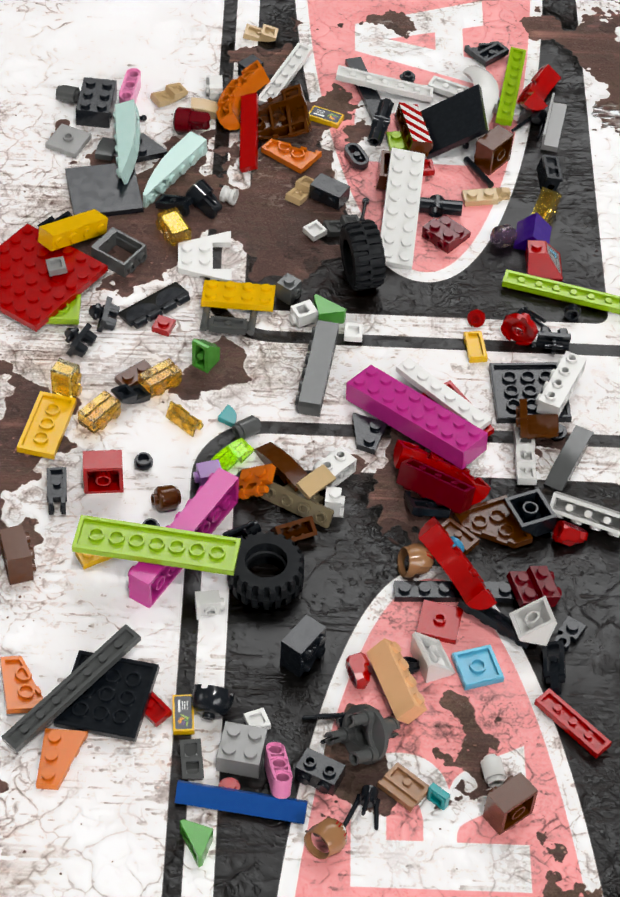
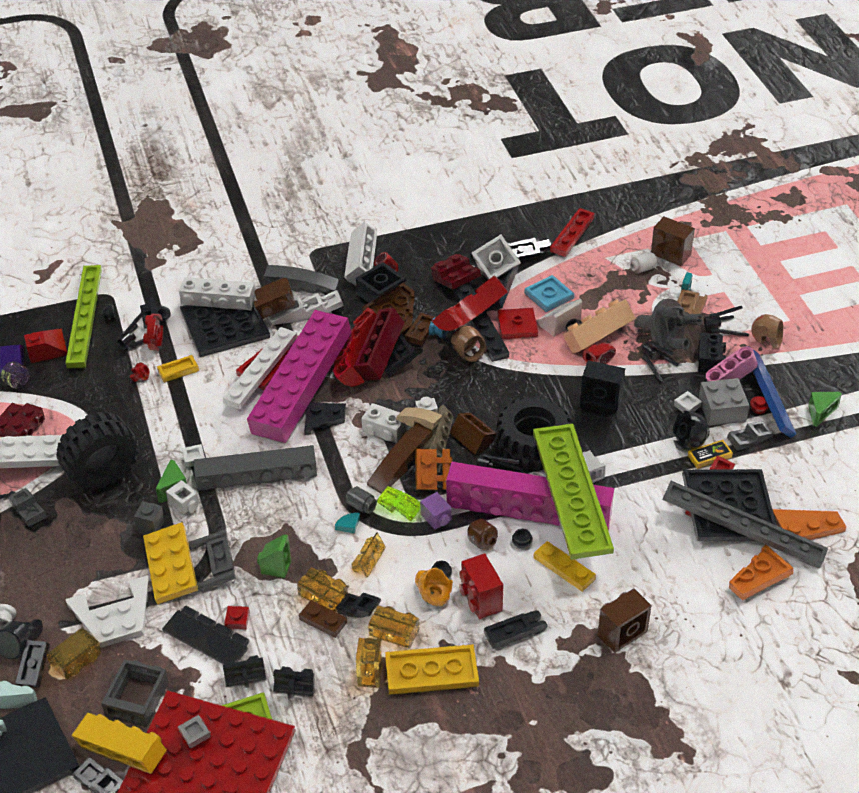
camera: 105 degrees left, 5 degrees down
white plate [303,220,327,242] -> none
none -> light orange piece [415,568,453,606]

